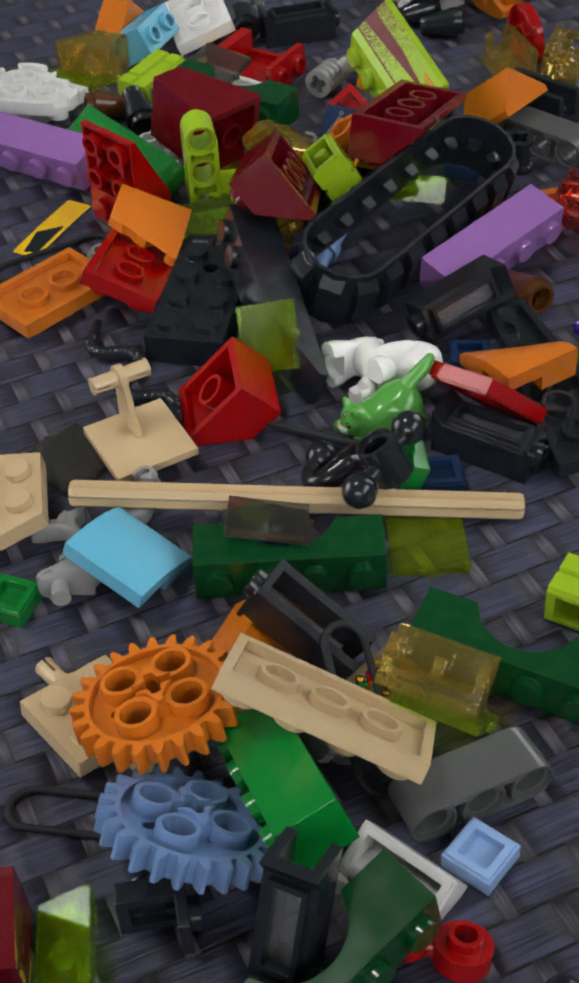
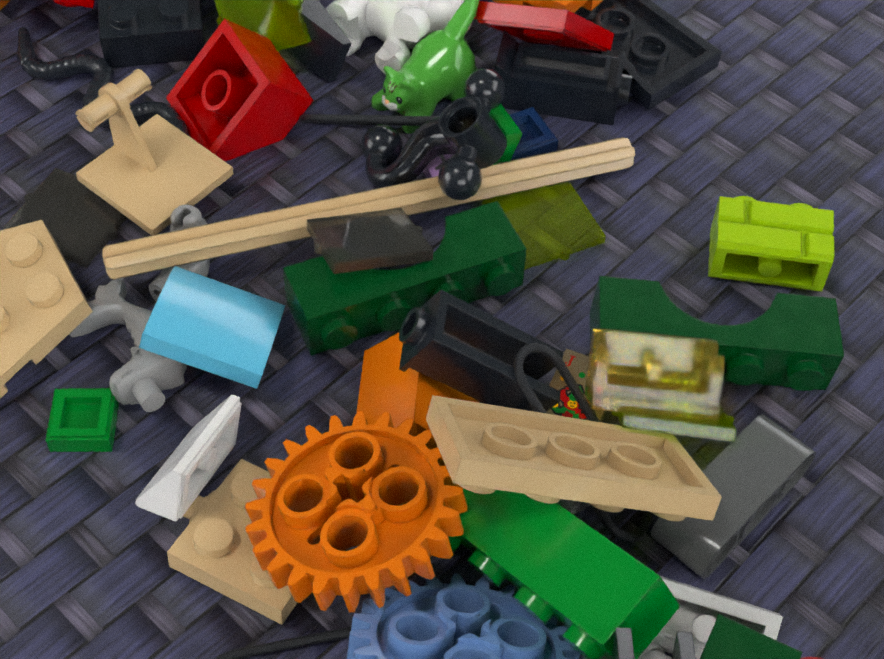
camera: 25 degrees left, 10 degrees up
light blue tile [441,816,521,896] -> none
none -> white slope [135,395,241,522]

